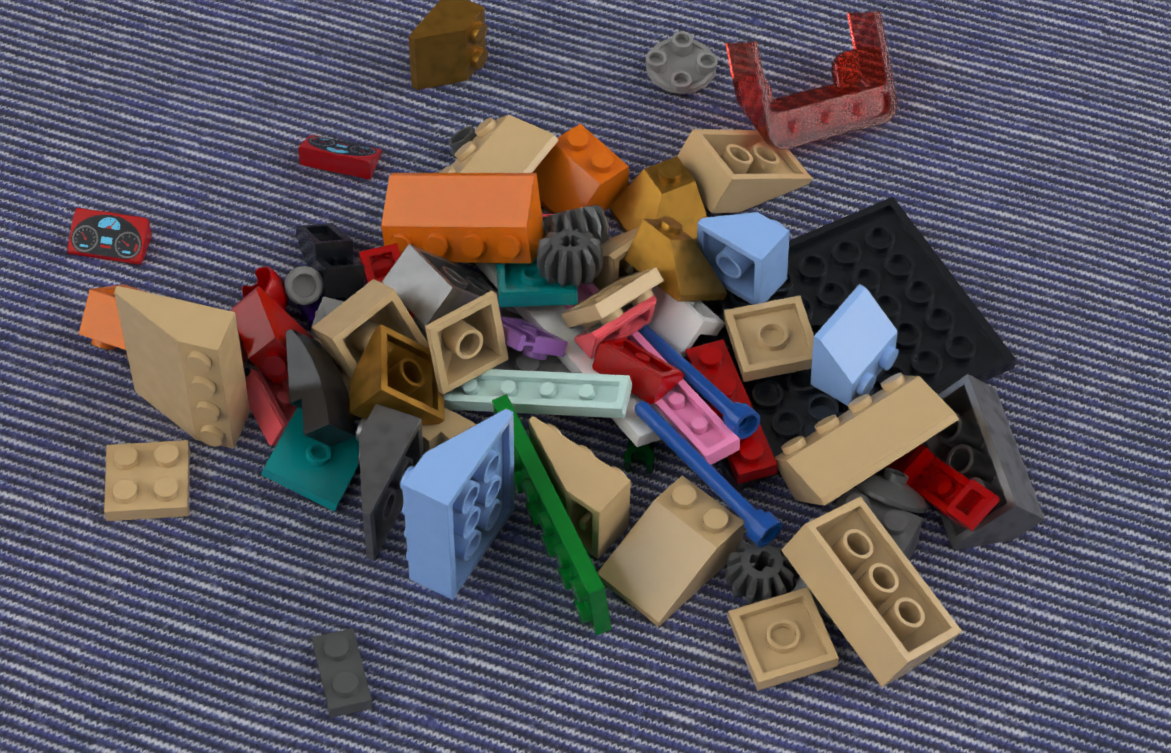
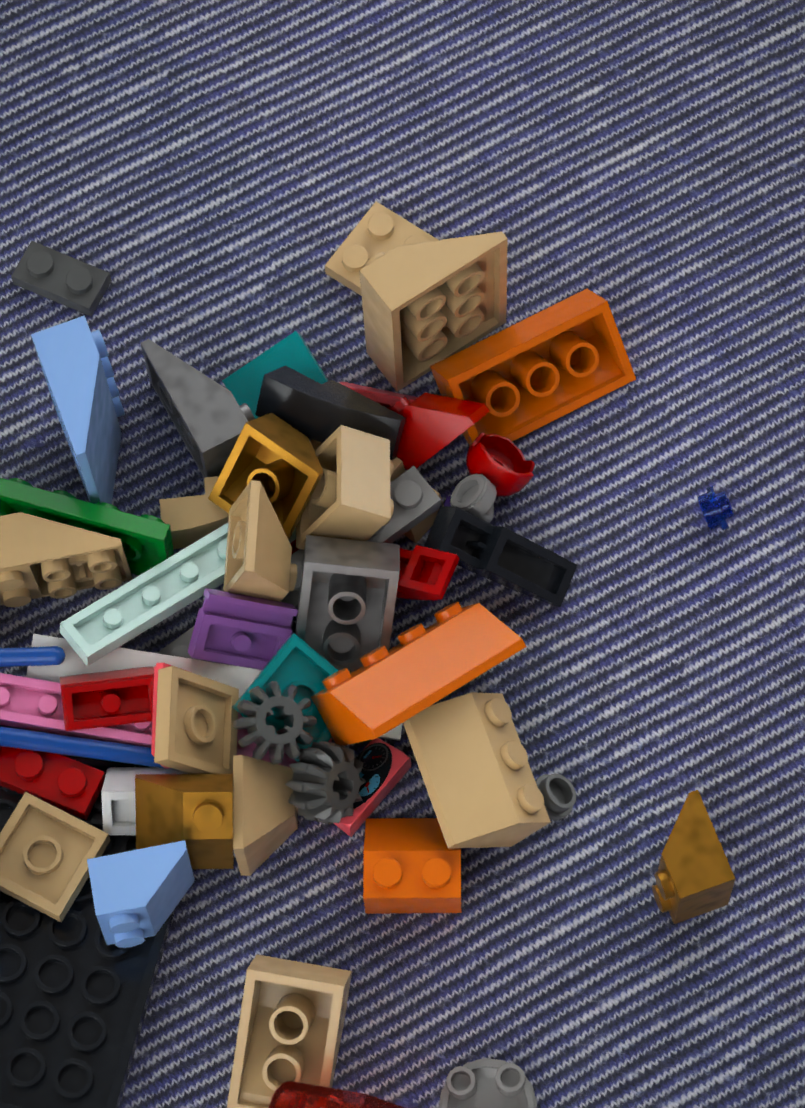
camera: 135 degrees right, 15 degrees up
slope [67,208,152,265] -> none
red slope [298,135,382,180] -> none
pearl gold slope [610,156,707,243] -> none
none -> clear blue plate [697,485,735,531]

